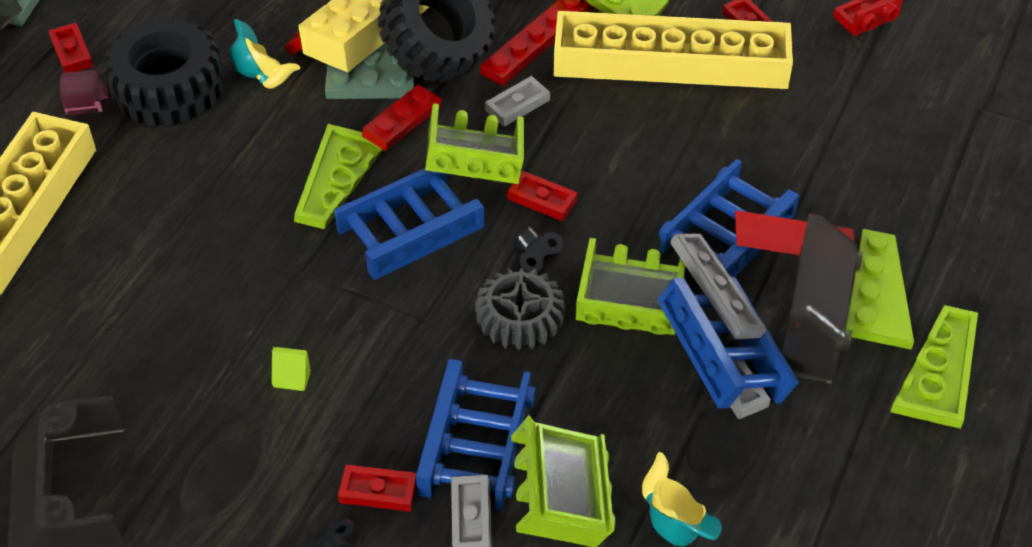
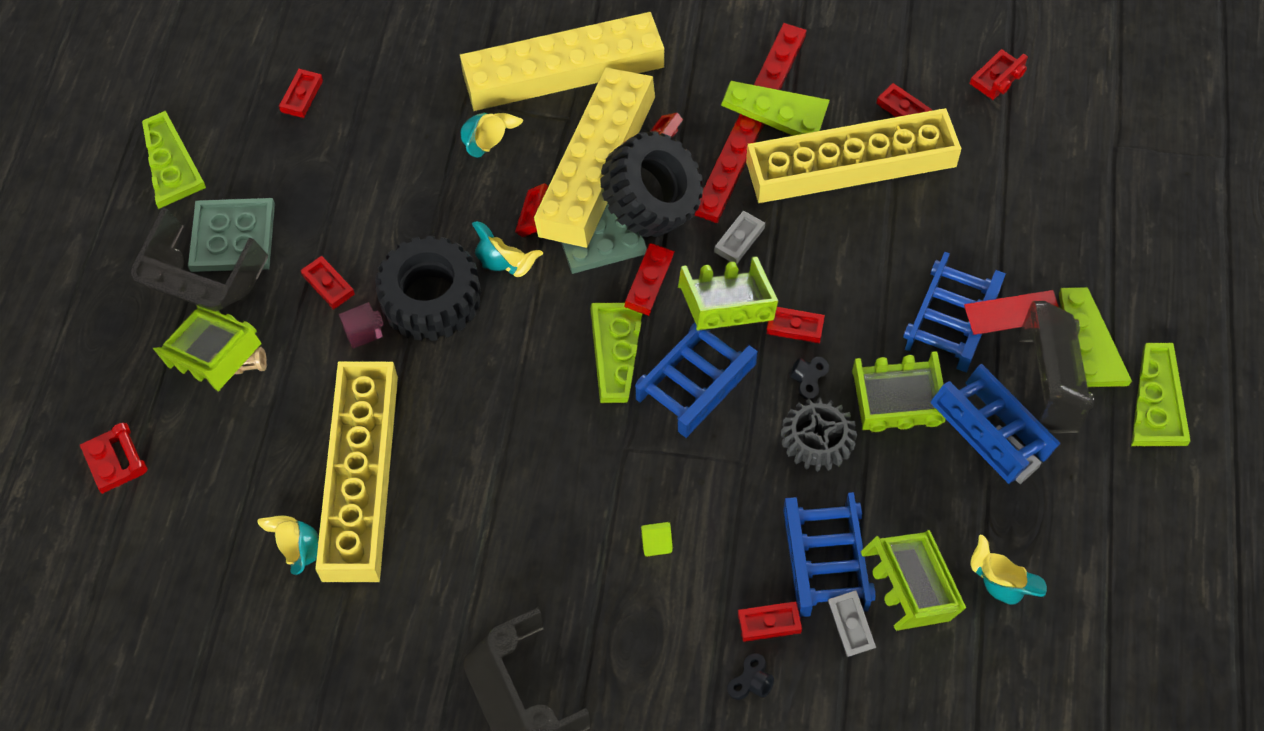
camera: 15 degrees left, 10 degrees up
light grey tile [670,234,766,340] -> none

